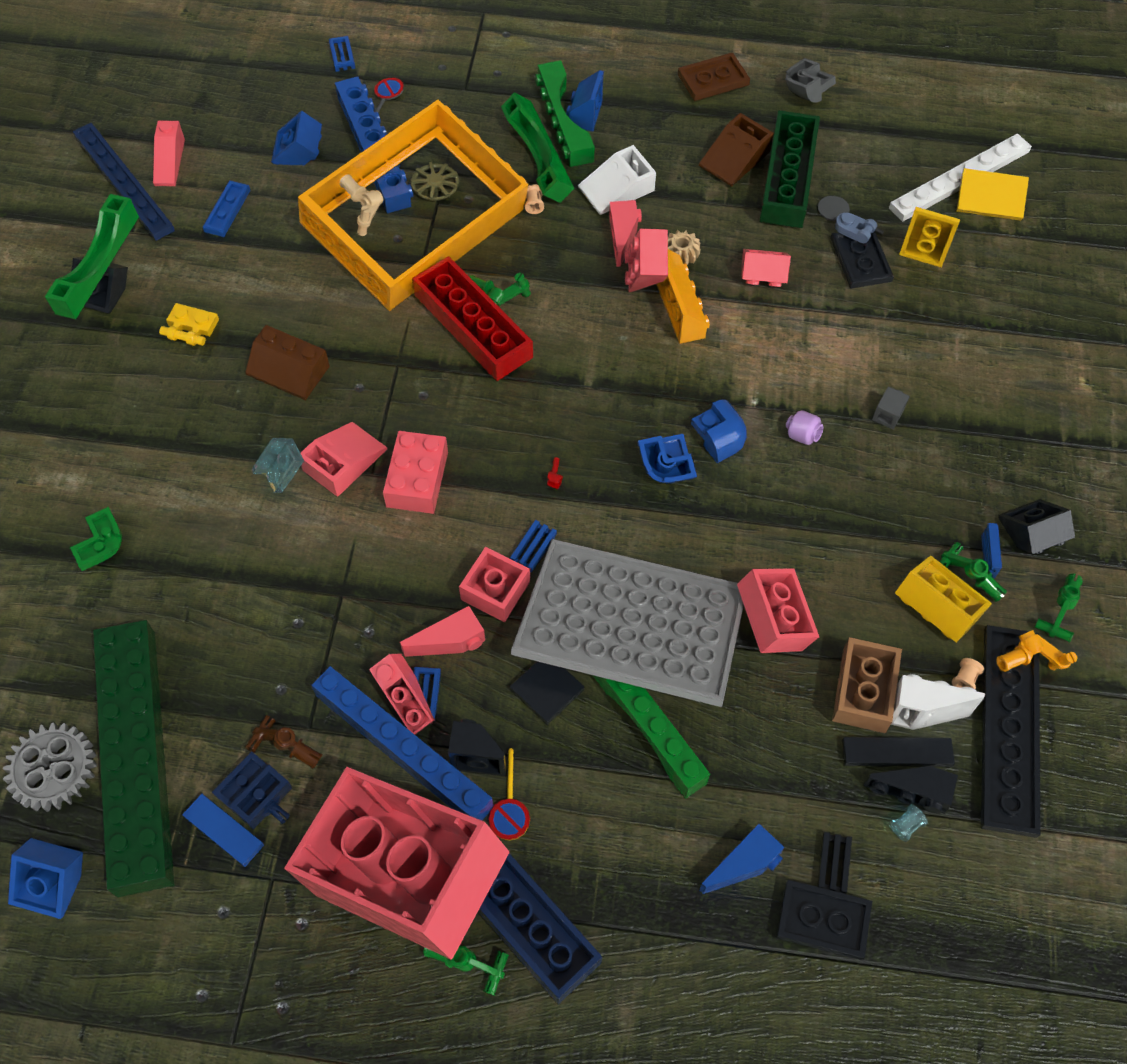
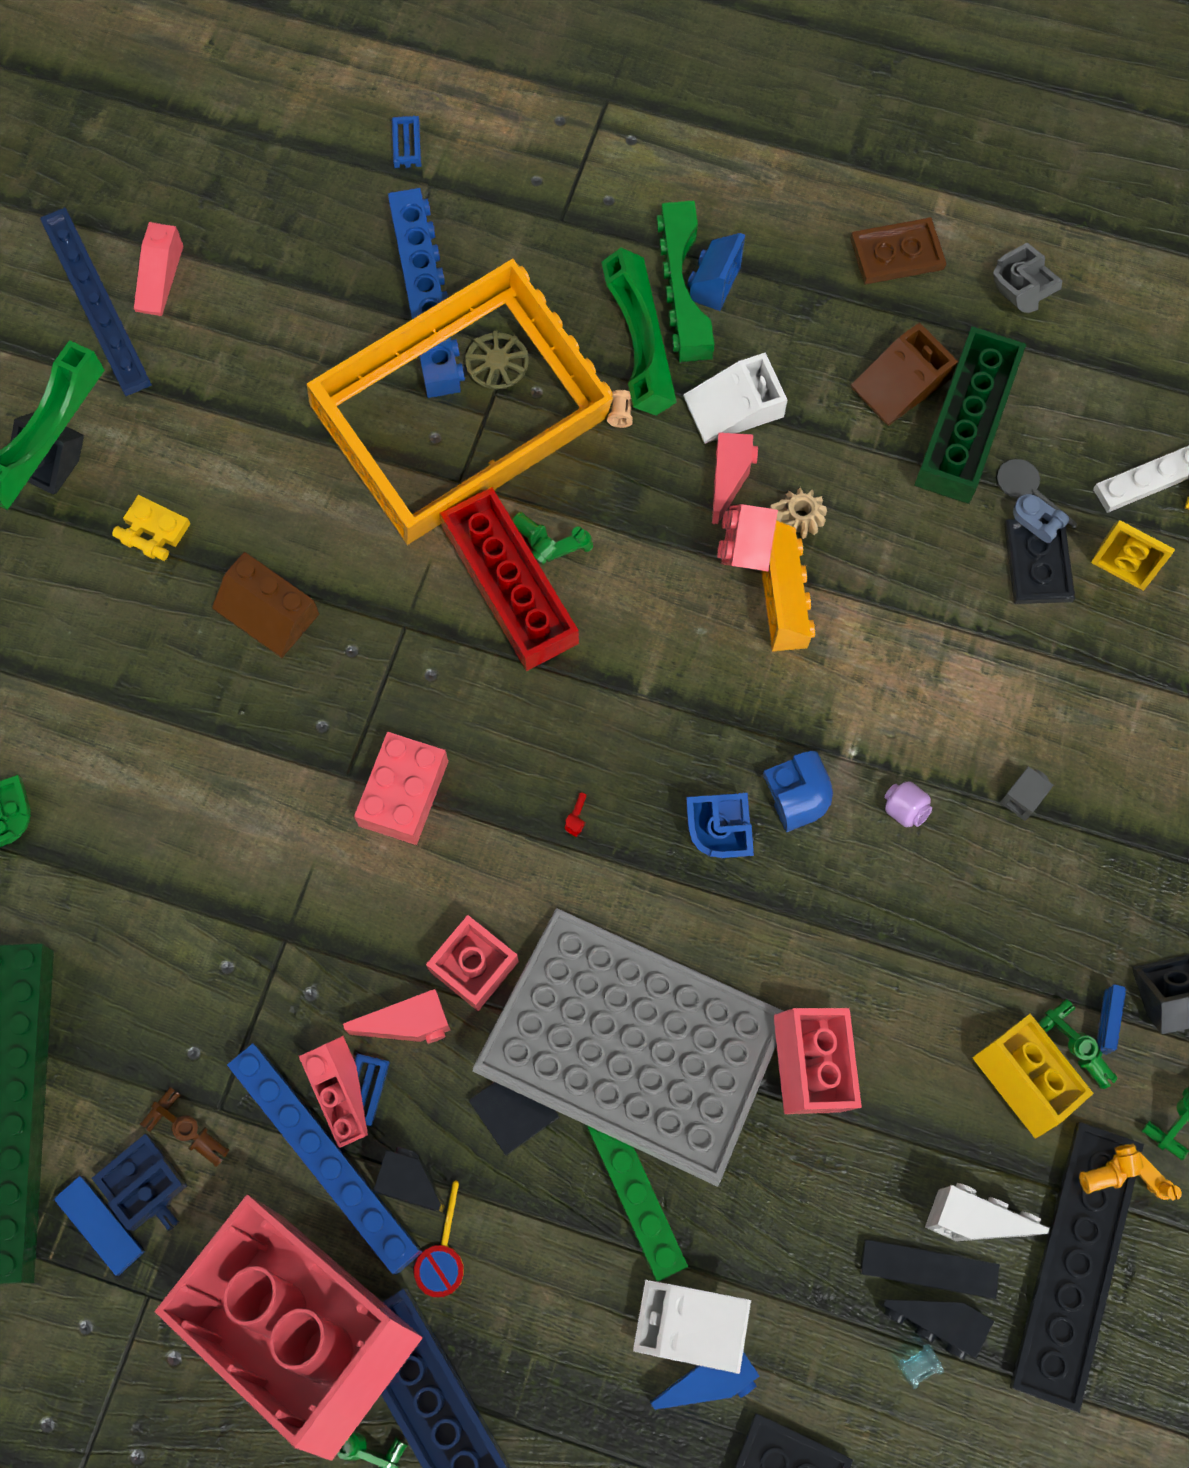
camera: 10 degrees right, 10 degrees up
blue tile [203,180,251,237] -> none
clear light blue bracket [252,438,304,493] -> none
blue slope [271,110,322,165] -> none
coral slope [298,422,387,497] -> none
tan pin [339,174,383,236] -> none
piece [374,78,404,112] -> none
blue tile [510,520,557,573] -> none
coral slope [741,249,791,287] -> none
black tile [817,832,852,894] -> none
medium nougat brick [832,637,902,733] -> none
light nougat bush [952,658,984,689] -> none
none -> white slope [633,1280,751,1374]

